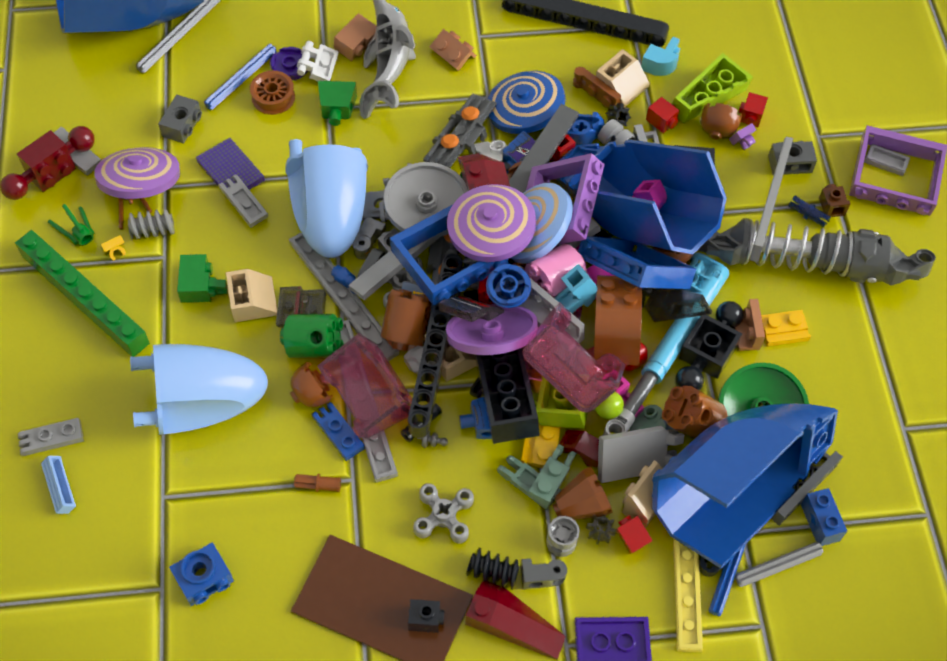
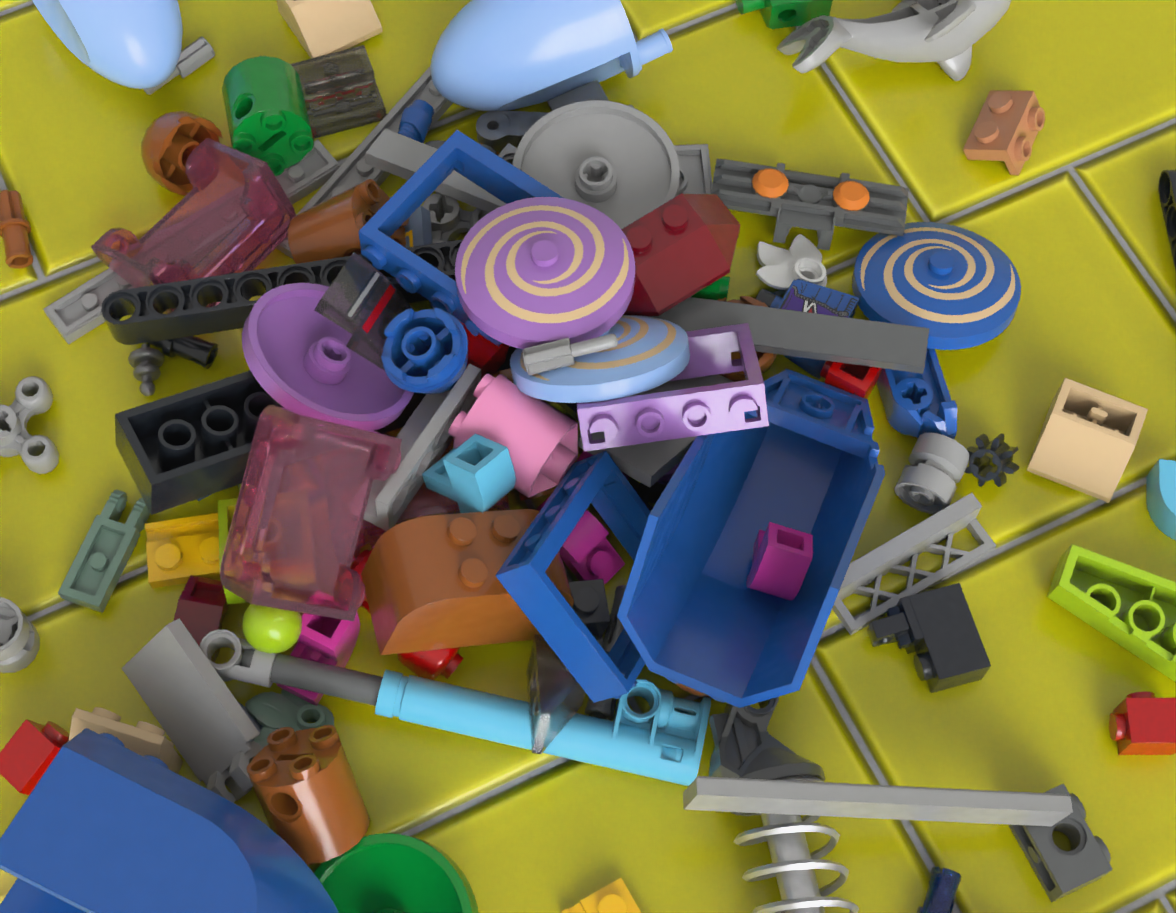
camera: 70 degrees right, 5 degrees up
blue hinge [311,402,365,461] -> none
sand green hinge [527,444,577,507] -> none
dark orange cone [552,466,613,520] -> none
dark orange plate [573,67,621,109] -> none
clear smoke gear [586,514,616,545] -> none
red brick [646,97,679,134] -> none
black brick [675,301,744,391] -> none
dark orange cylinder [701,103,742,140] -> none
medium lavender tile [729,124,756,150] -> none
nougat bracket [734,299,765,351] -> none
none -> light grey axle [522,334,618,376]

